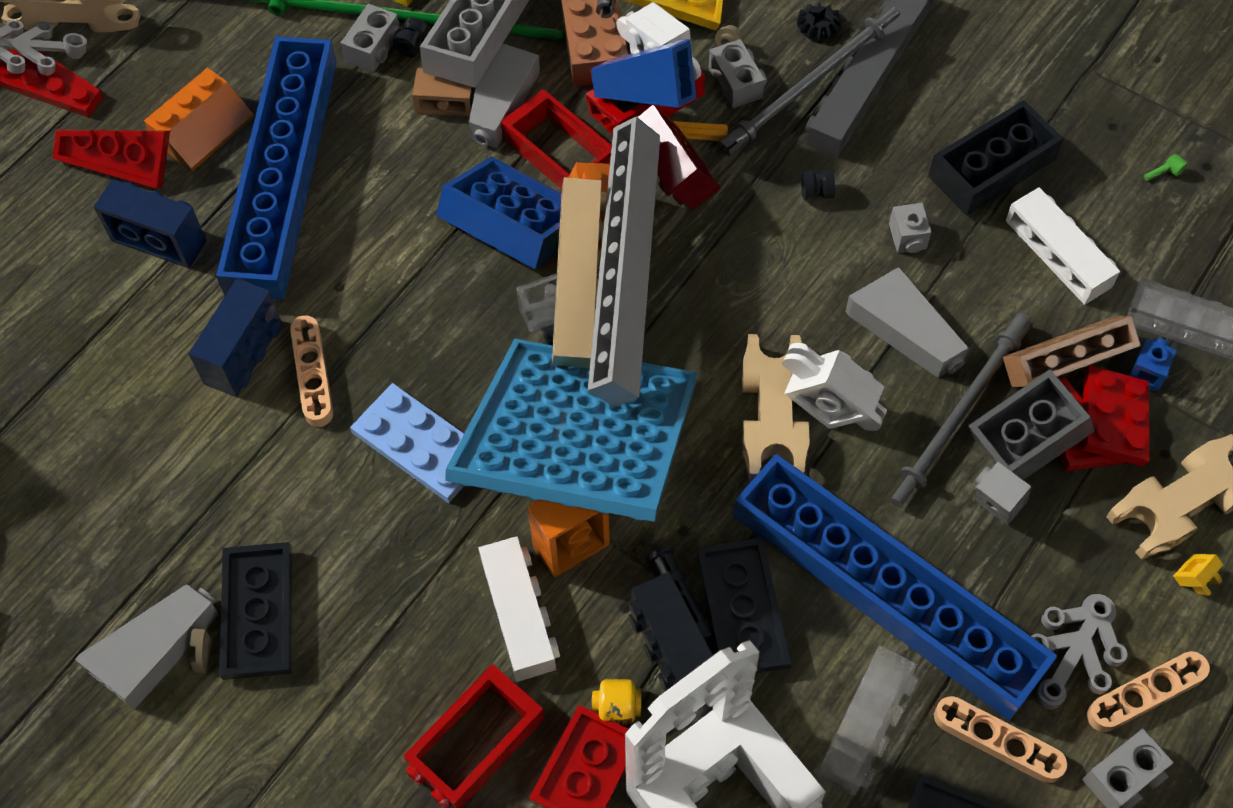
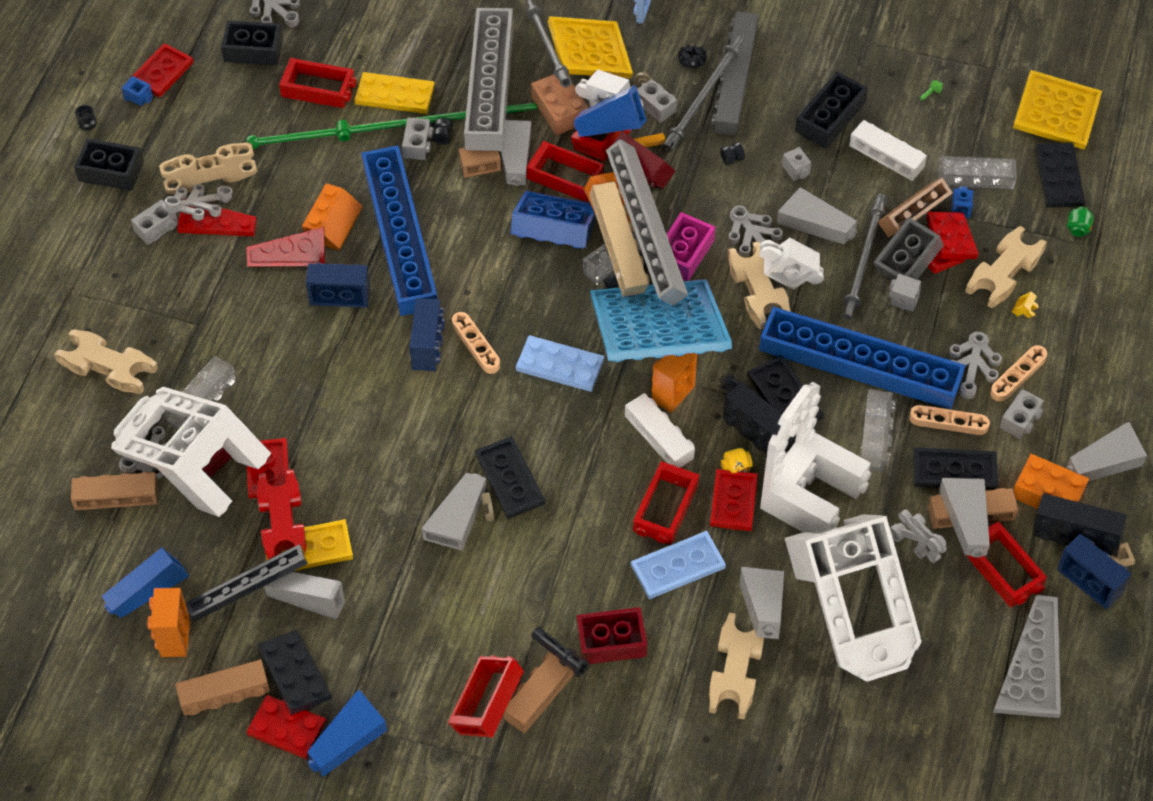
camera: 20 degrees left, 5 degrees down
none -> dark pink brick [666,212,715,281]
none -> light grey plant [728,205,783,257]

